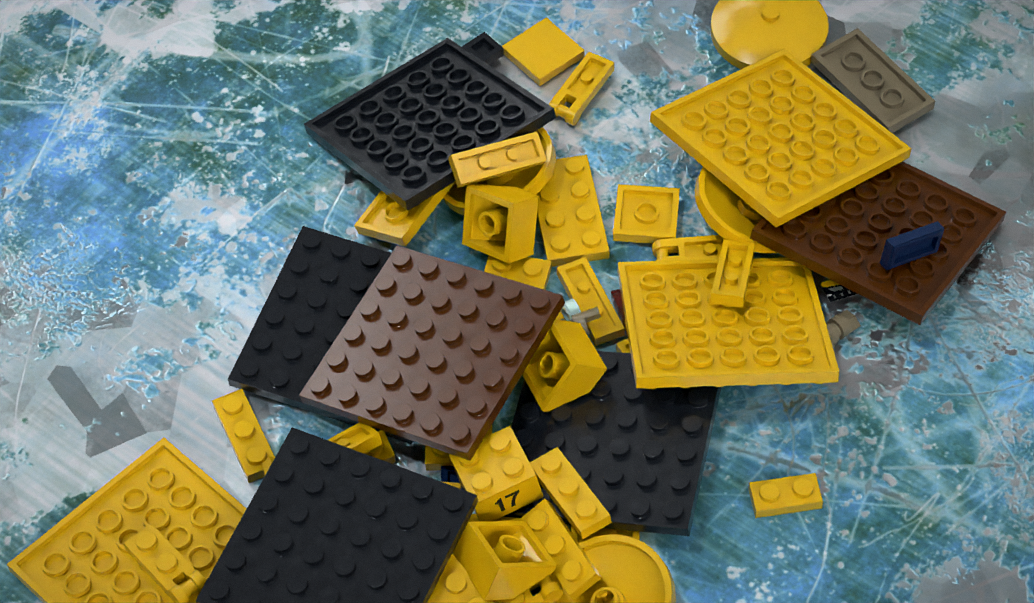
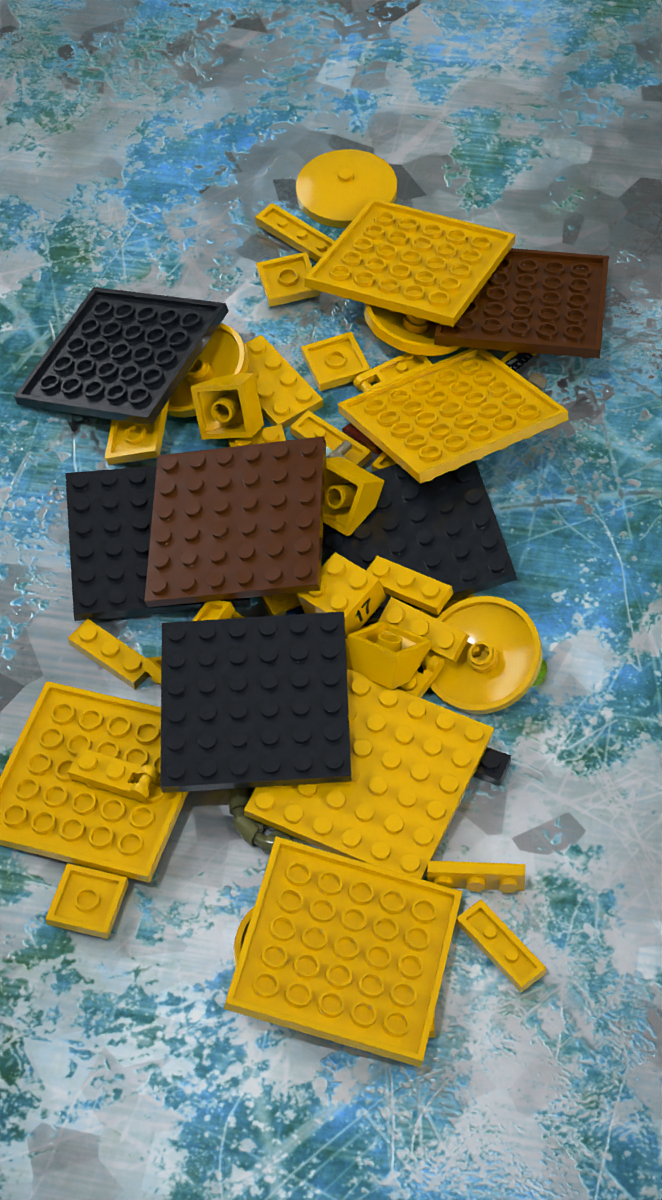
camera: 25 degrees left, 0 degrees up
yellow plate [448,131,547,188] -> none
black plate [462,32,504,65] -> none
yellow tile [502,17,585,86] -> none
yellow plate [549,52,614,126] -> none
yellow plate [710,239,755,308] -> none
yellow plate [748,473,823,518] -> none
dark tan plate [811,28,935,133] -> none
dark blue tile [880,221,944,270] -> none
none -> yellow plate [255,203,335,262]
none -> yellow plate [256,252,320,307]

